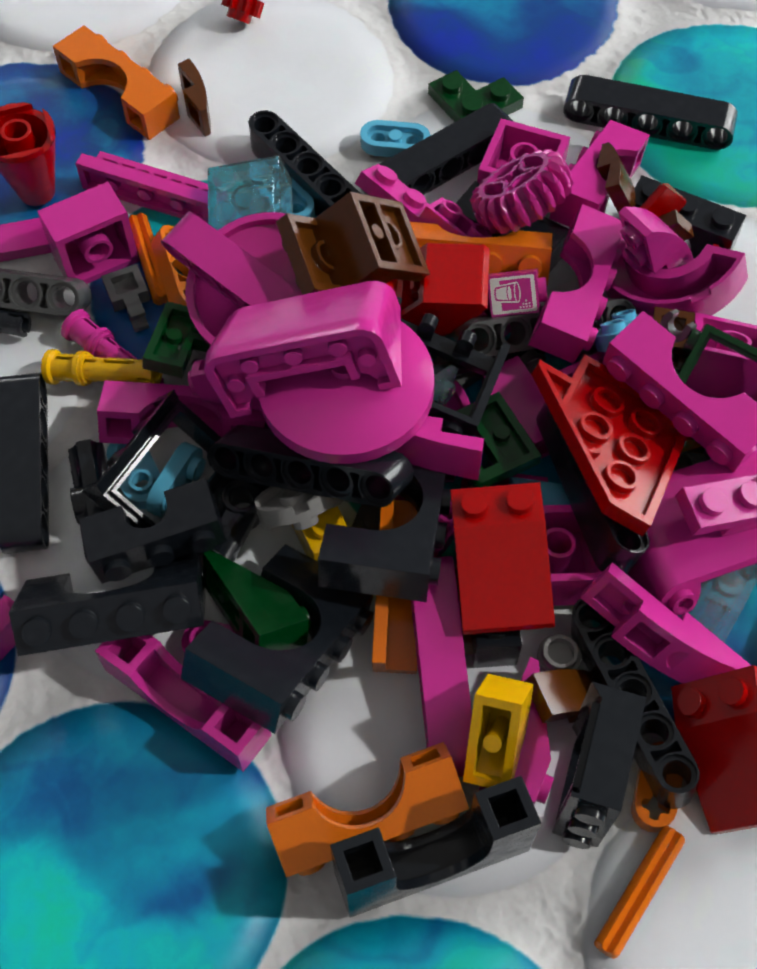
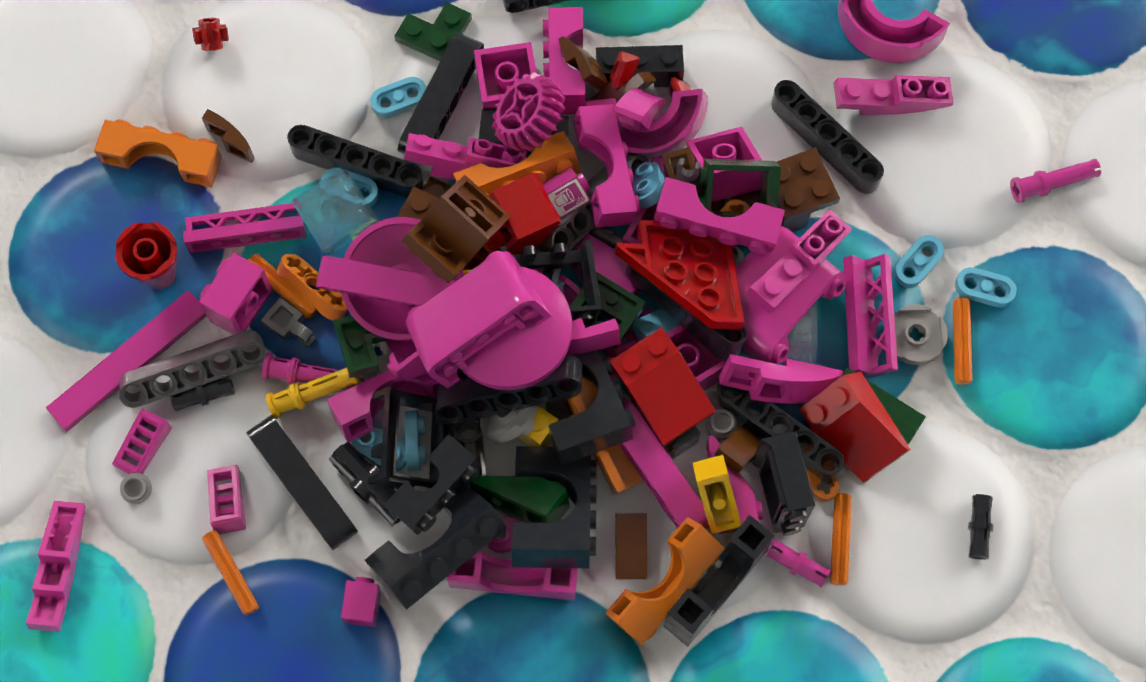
camera: 30 degrees left, 10 degrees up
none -> reddish brown slope [615,513,647,579]
none -> dark pink pin [766,539,831,587]

